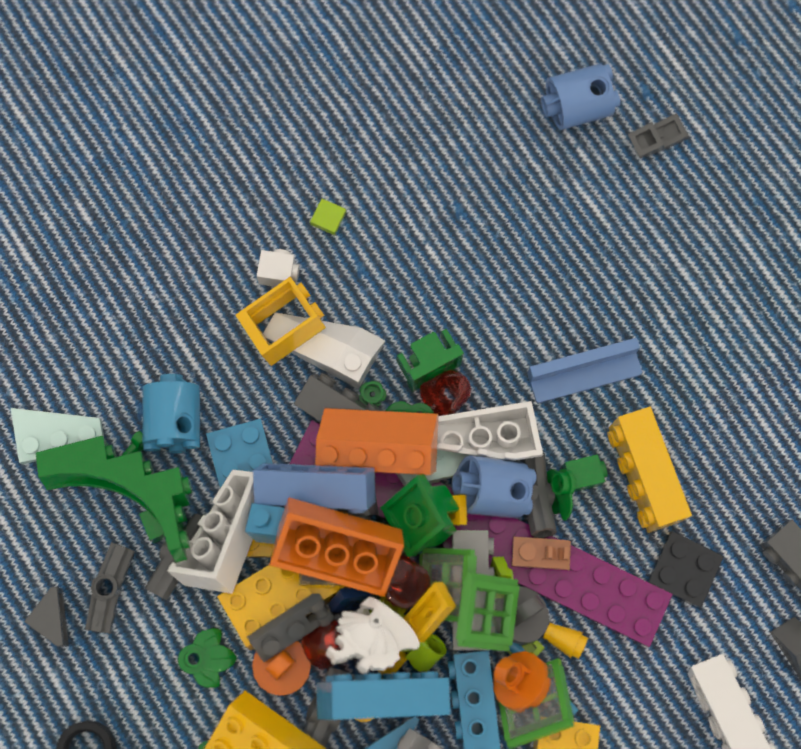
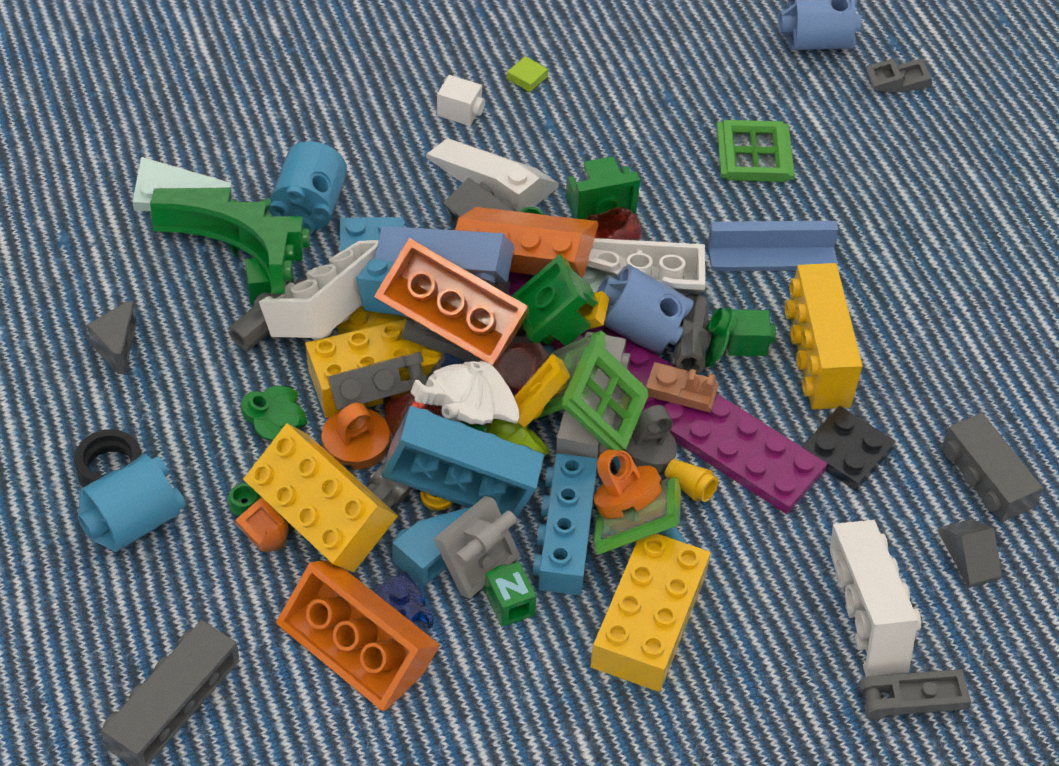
camera: 15 degrees right, 25 degrees down
dark grey piece [85,542,136,634] -> none
yellow window [235,277,326,366] -> none
none -> bright green piece [716,120,795,182]

